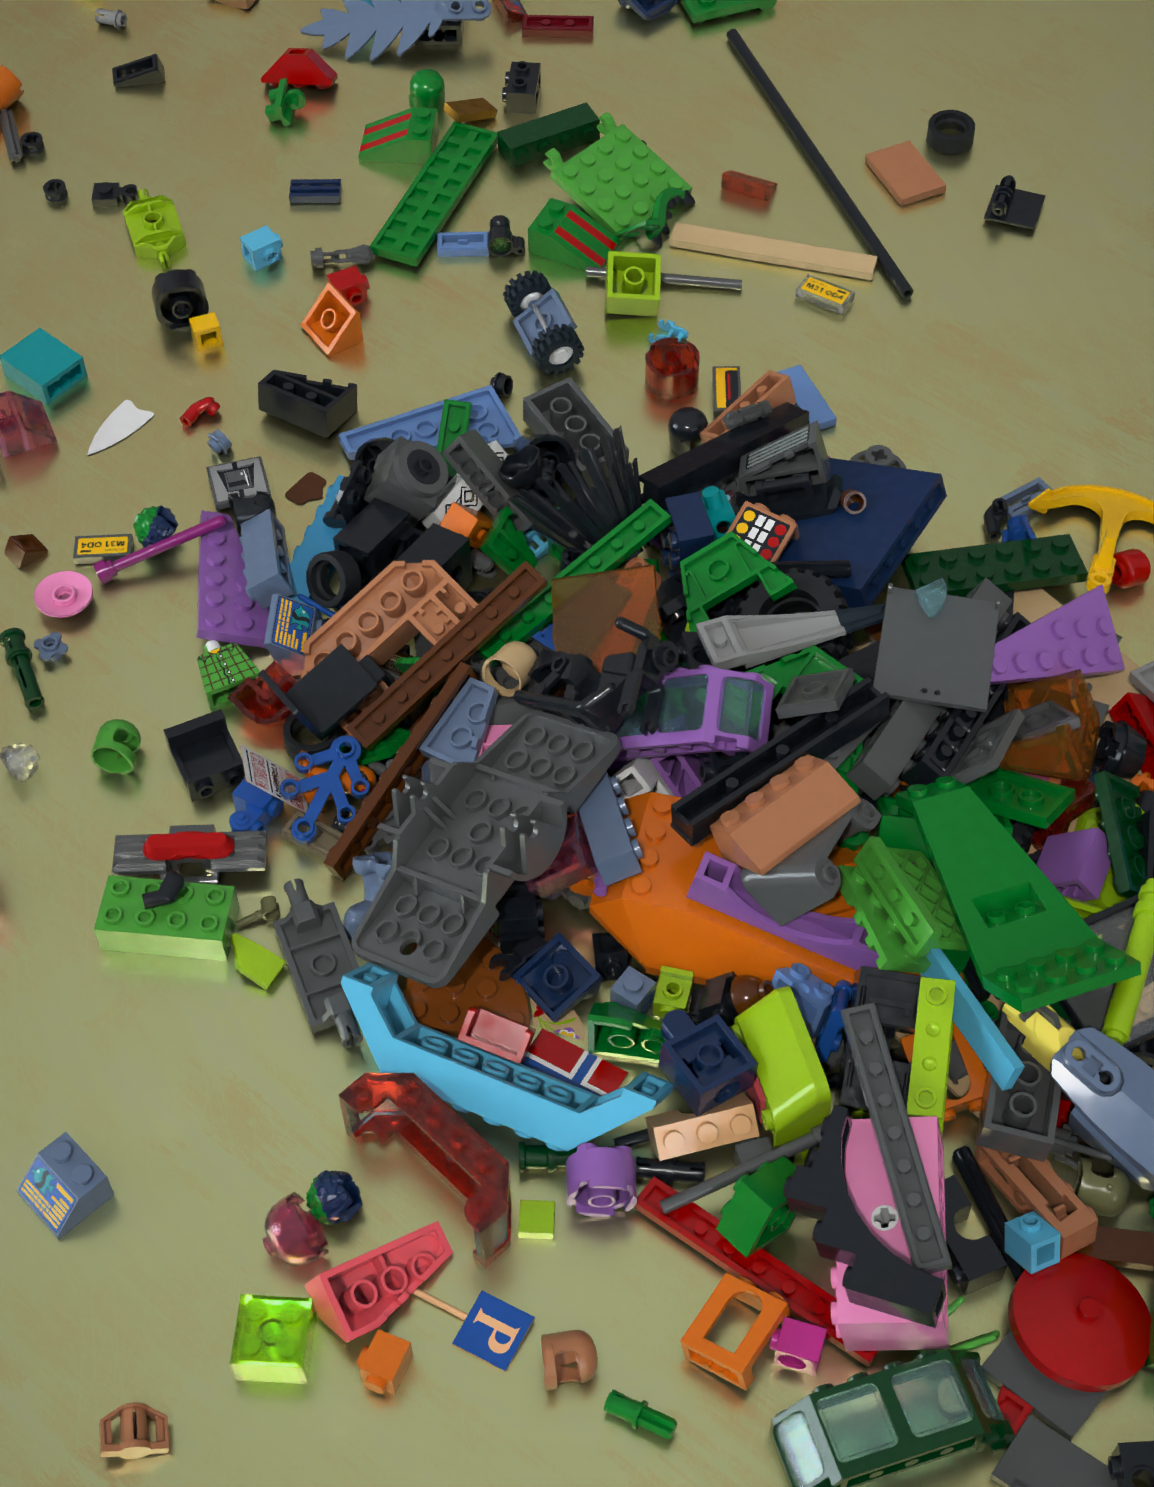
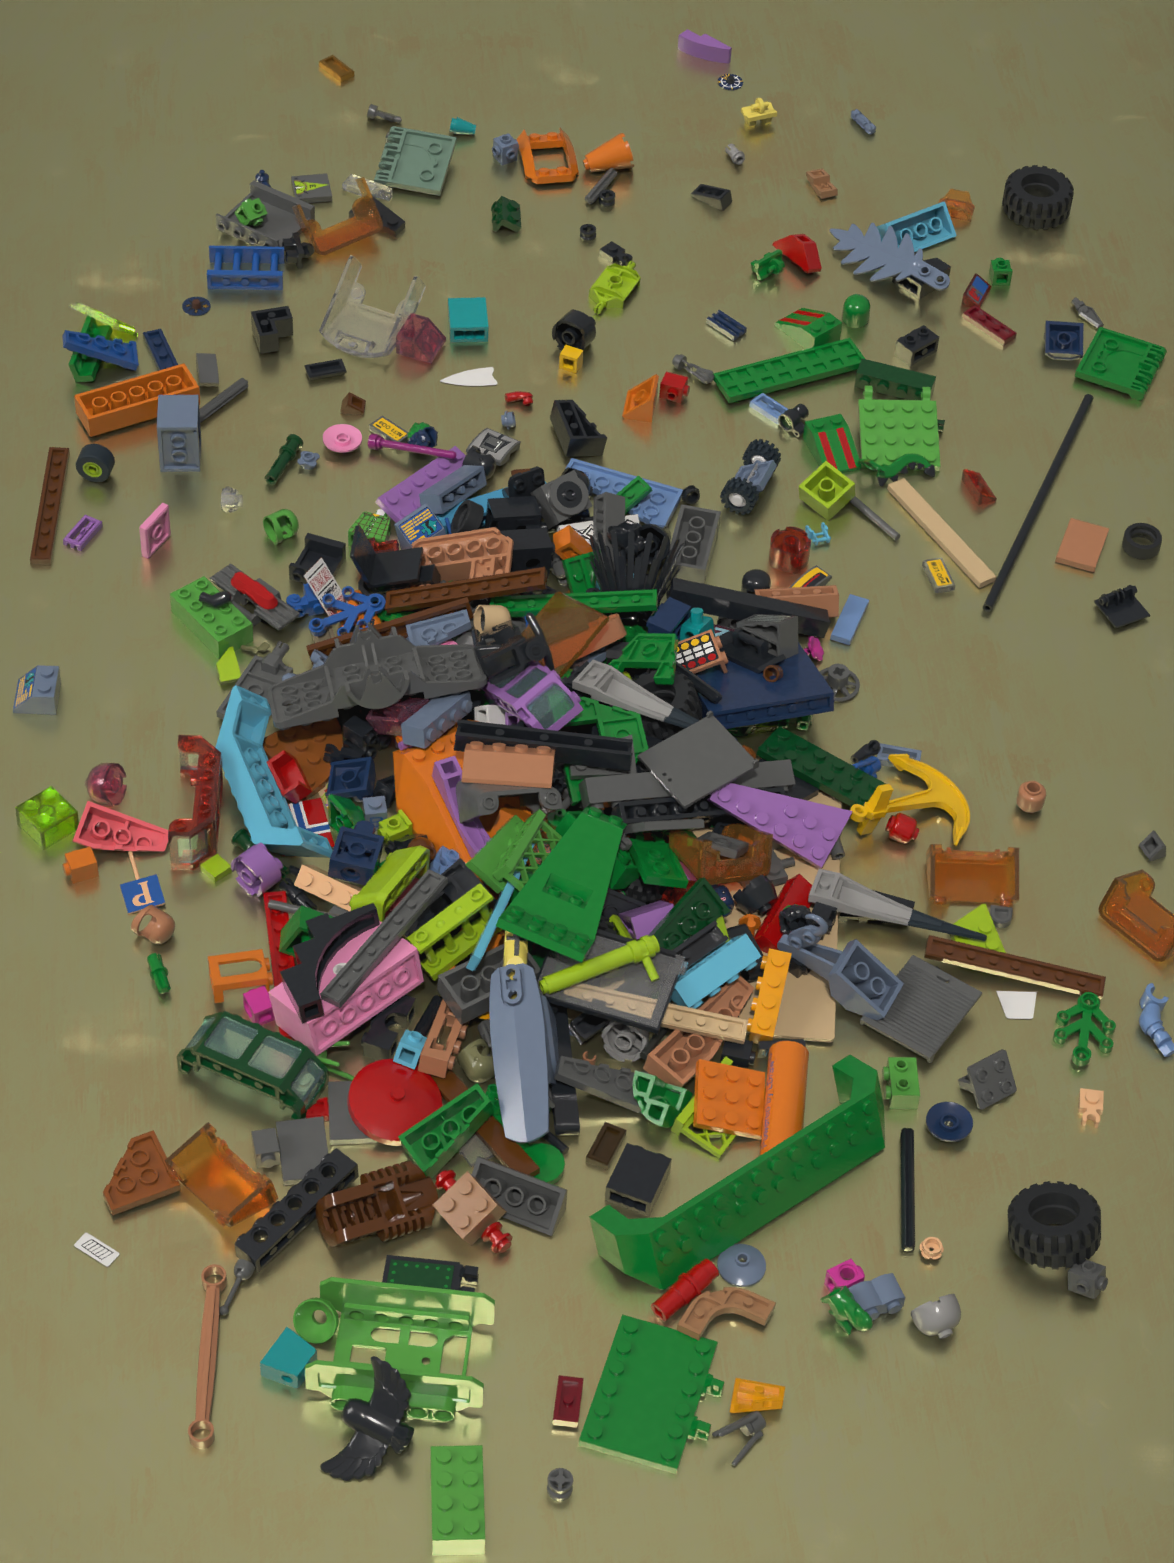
camera: 40 degrees right, 5 degrees down
medium azure brick [240,225,283,271] -> none
dark blue piece [306,1170,363,1225] -> none
pearl gold tile [443,98,498,123] -> none
dark grey axle [723,400,773,429] -> none
dark grey tile [775,668,855,719] -> none
clear light blue tile [915,578,947,619] -> none

